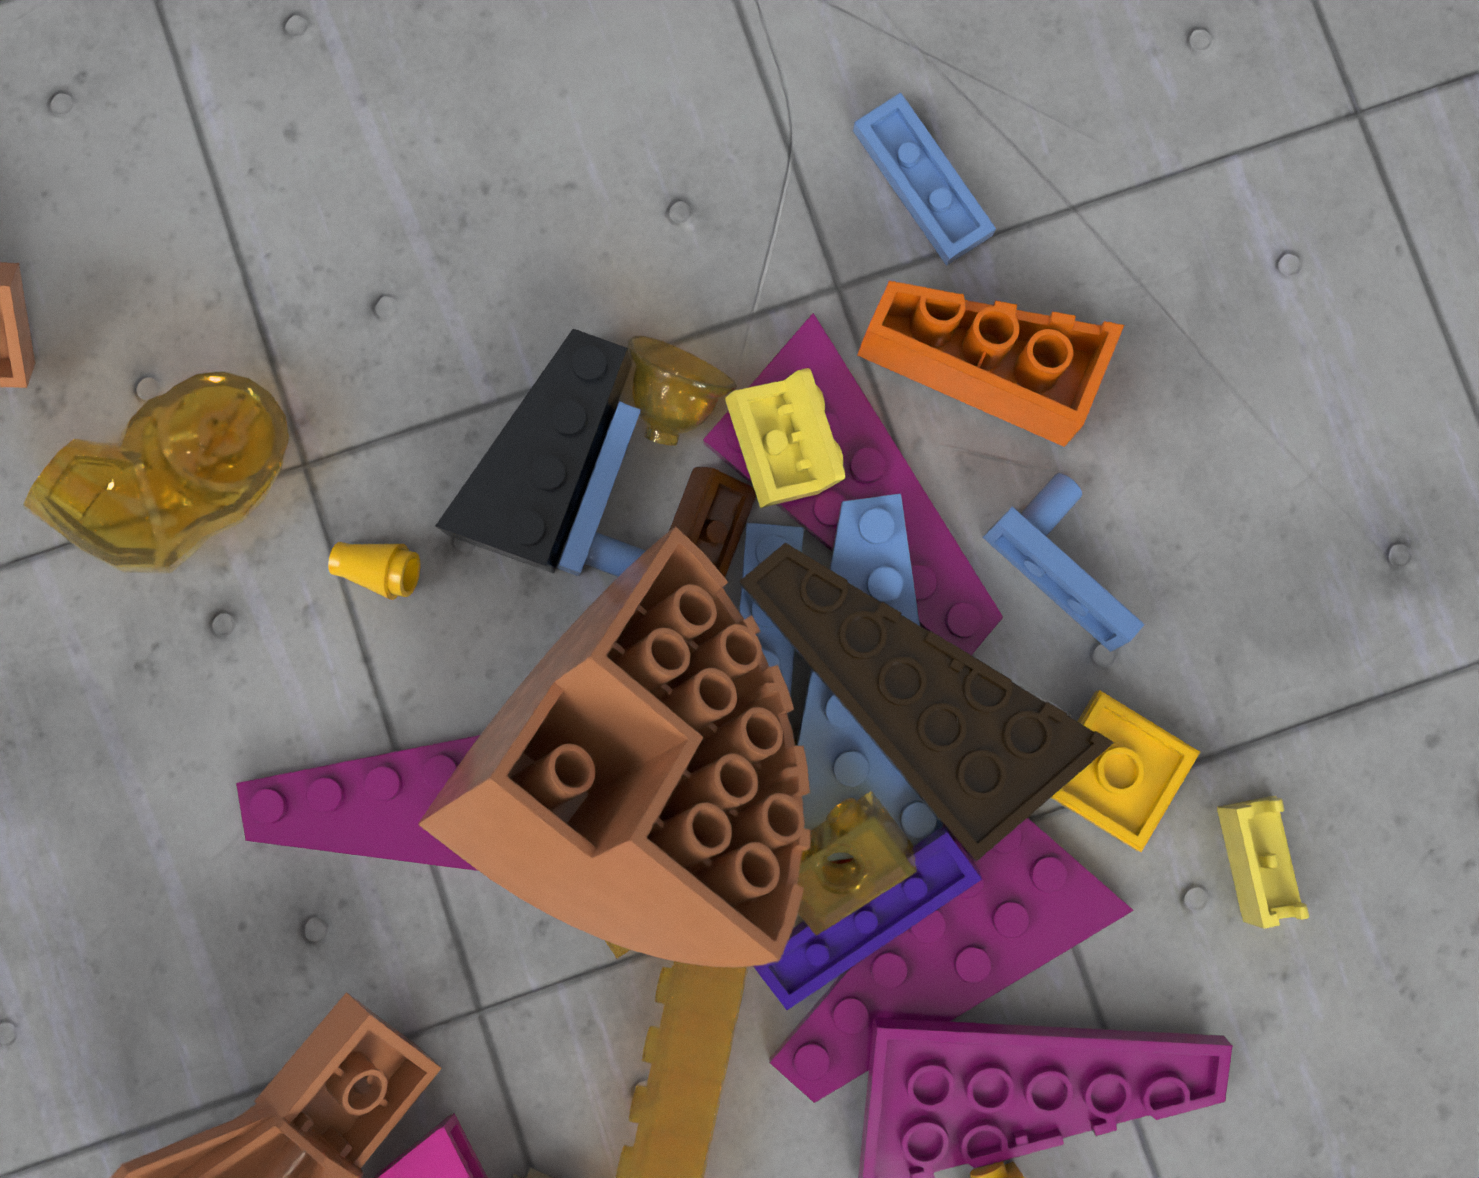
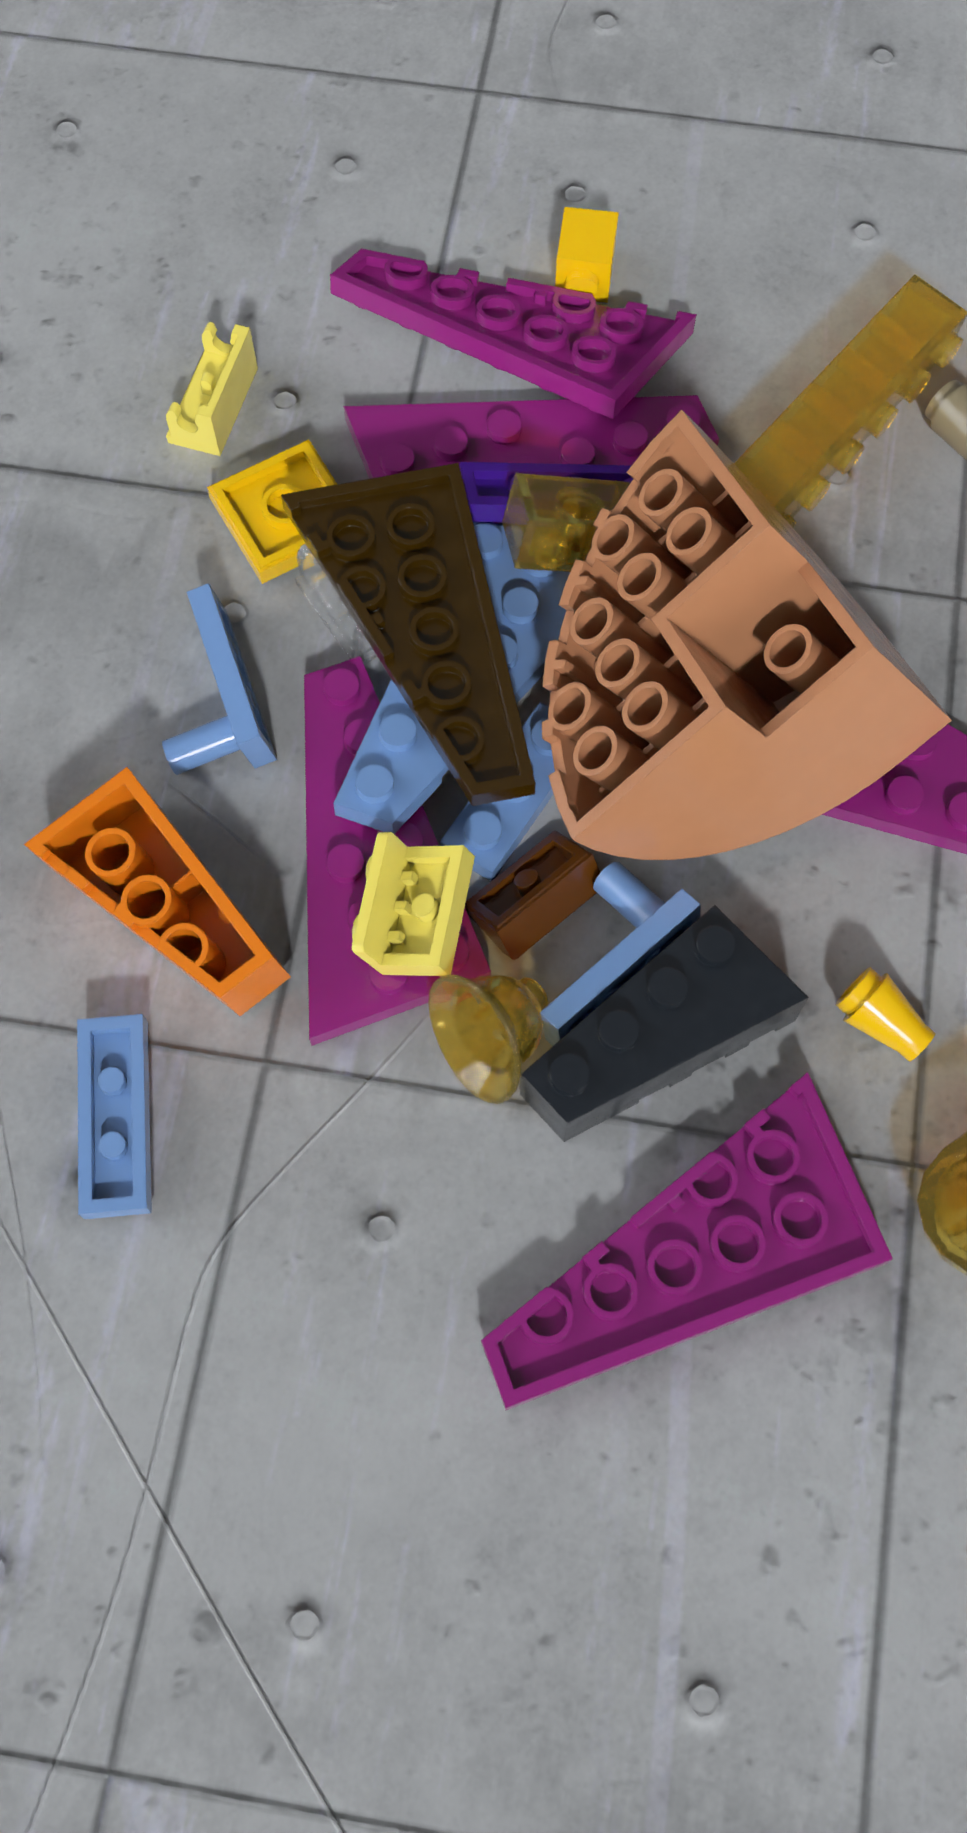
camera: 150 degrees left, 15 degrees down
none -> magenta wing [481,1072,893,1411]

